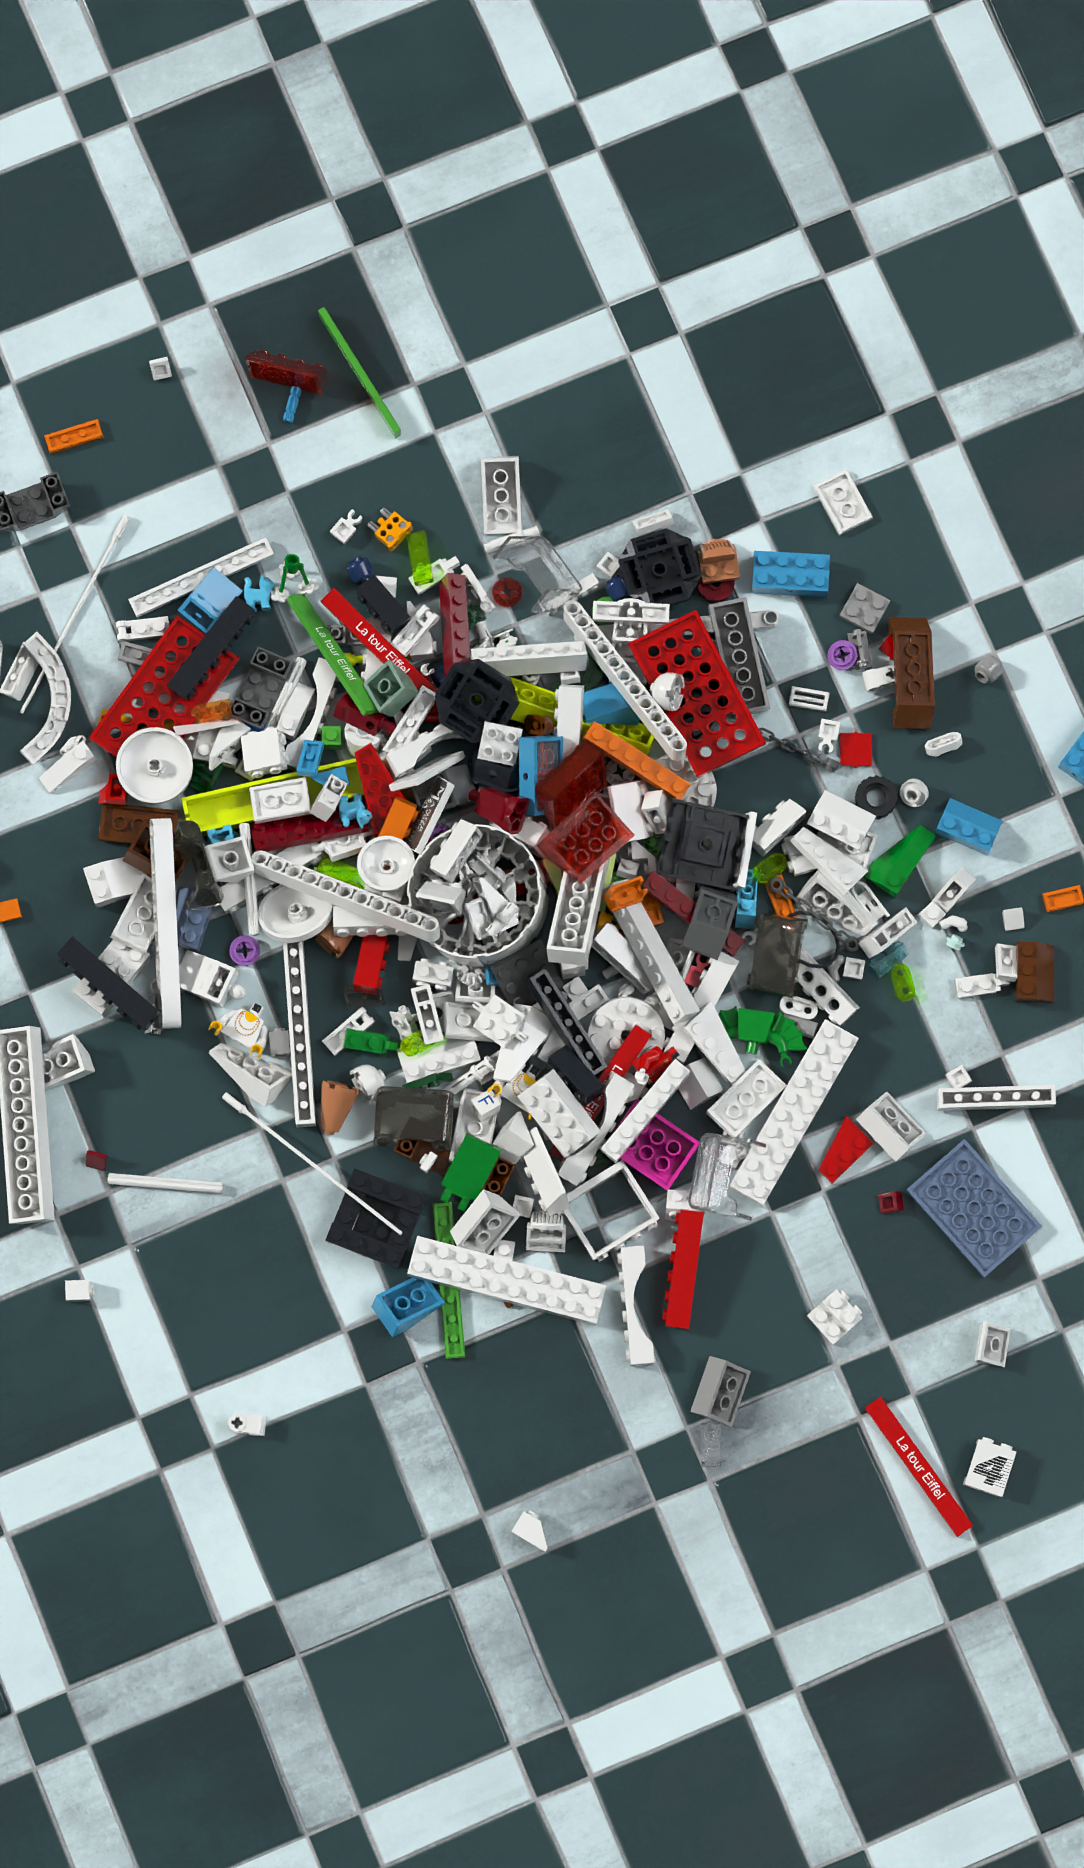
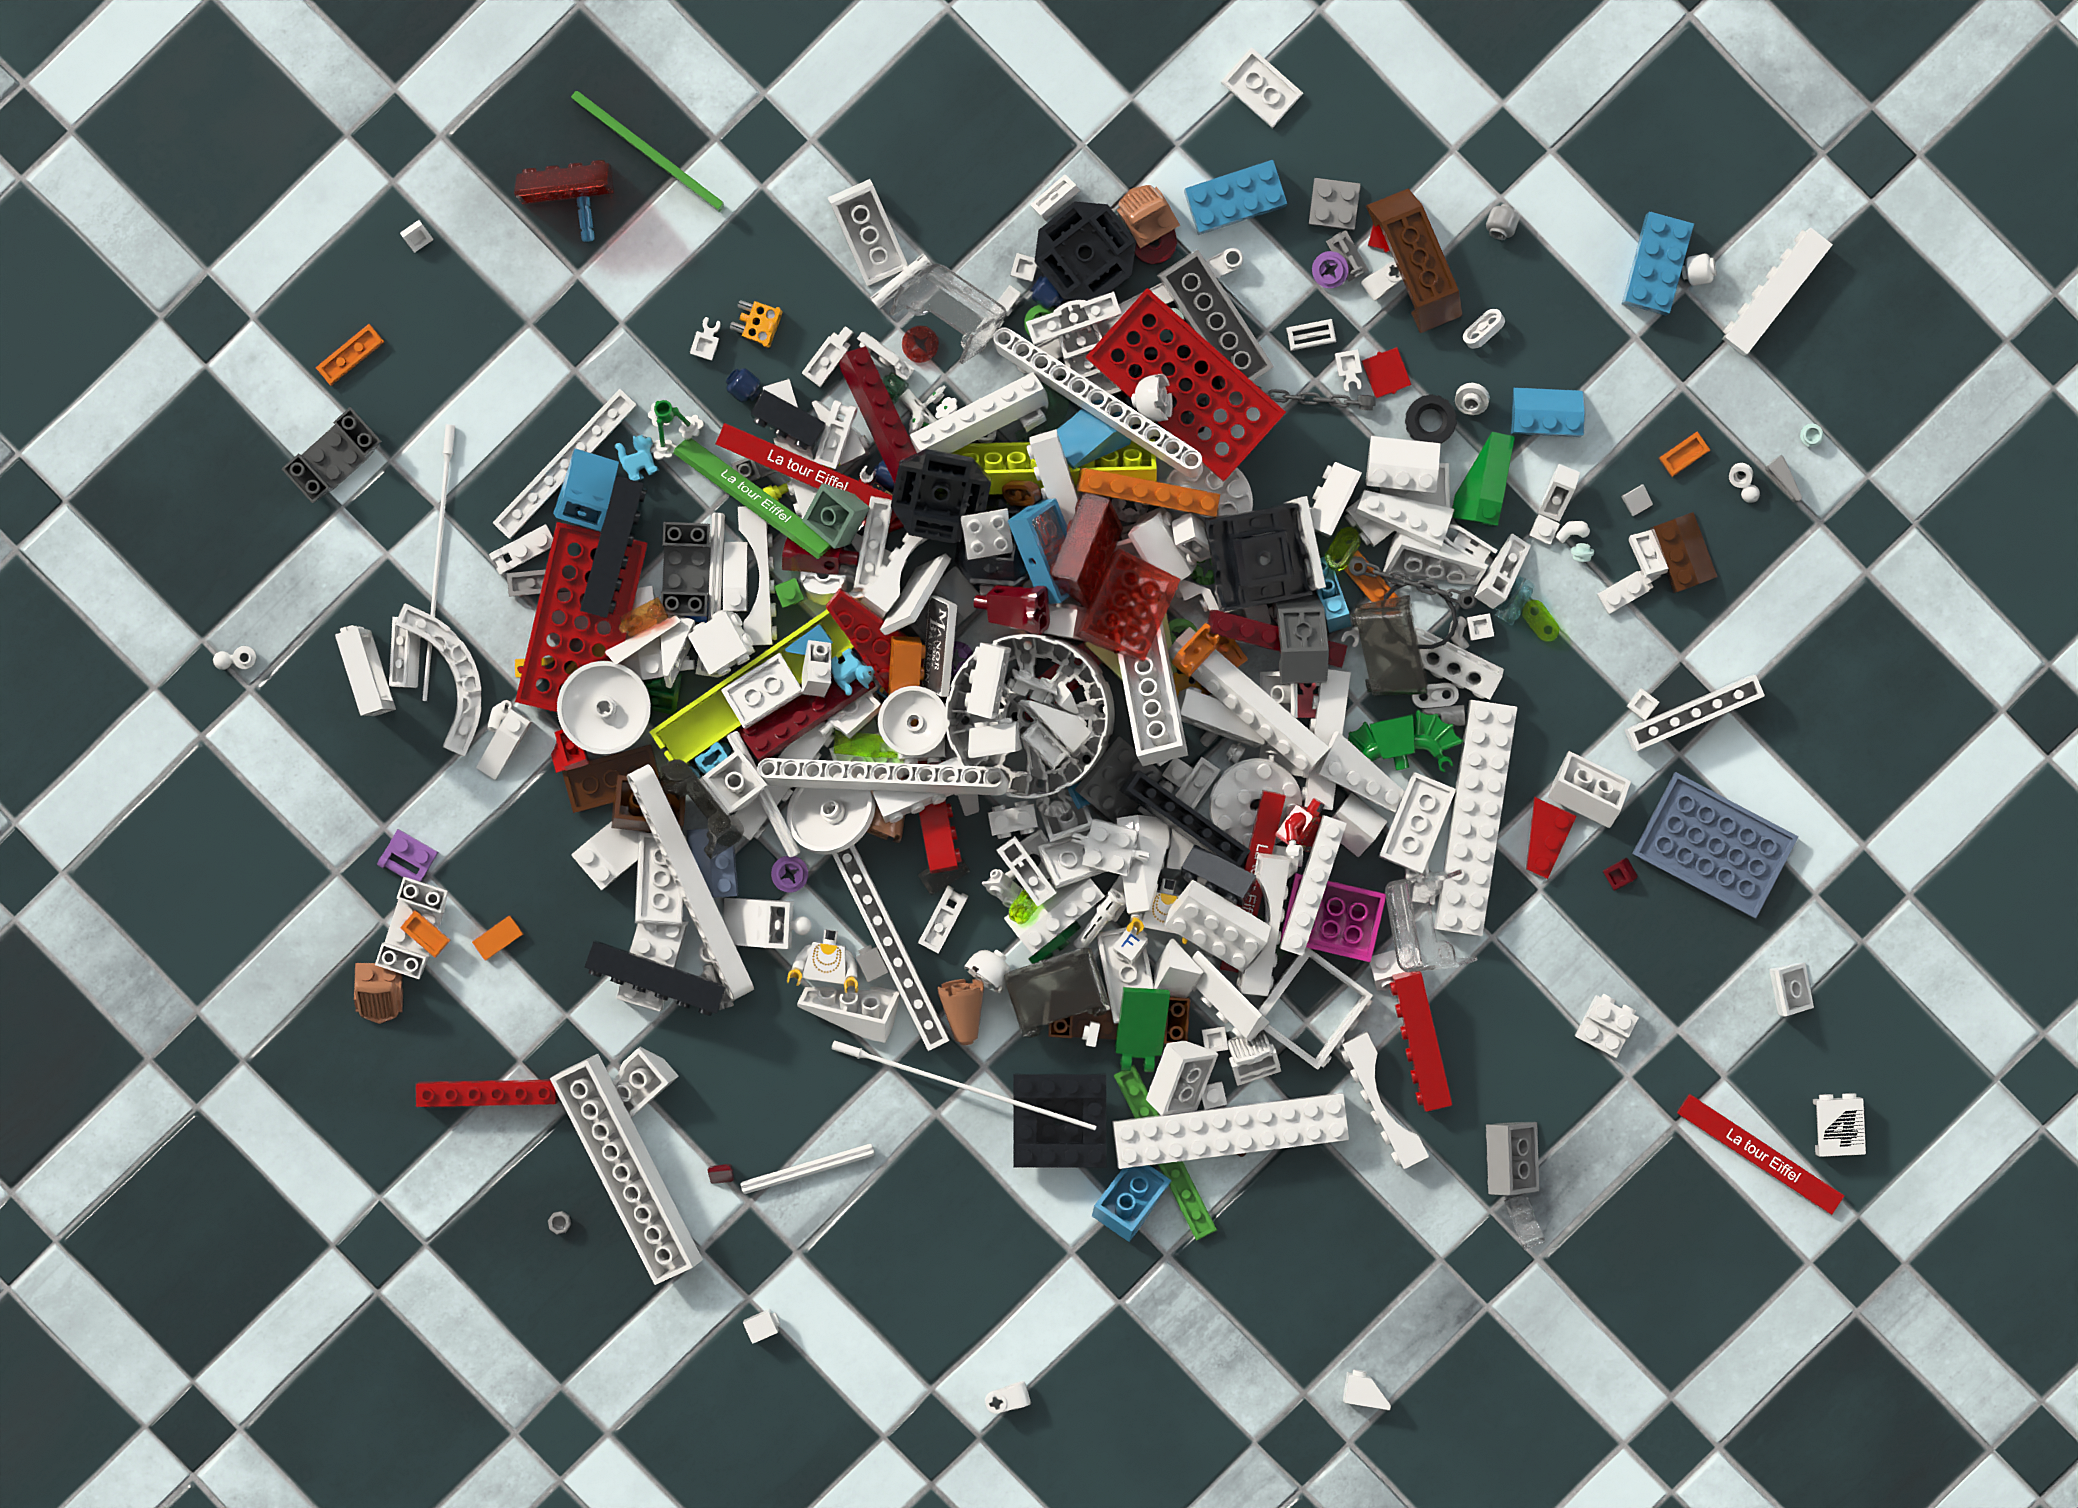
camera: 20 degrees left, 10 degrees up
dark azure plate [297,740,324,777] -> none
green hinge [343,1028,398,1054] -> none
clear neon green plate [406,530,434,586] -> none
white pin [485,901,520,938] -> none
white plate [616,859,640,880] -> none

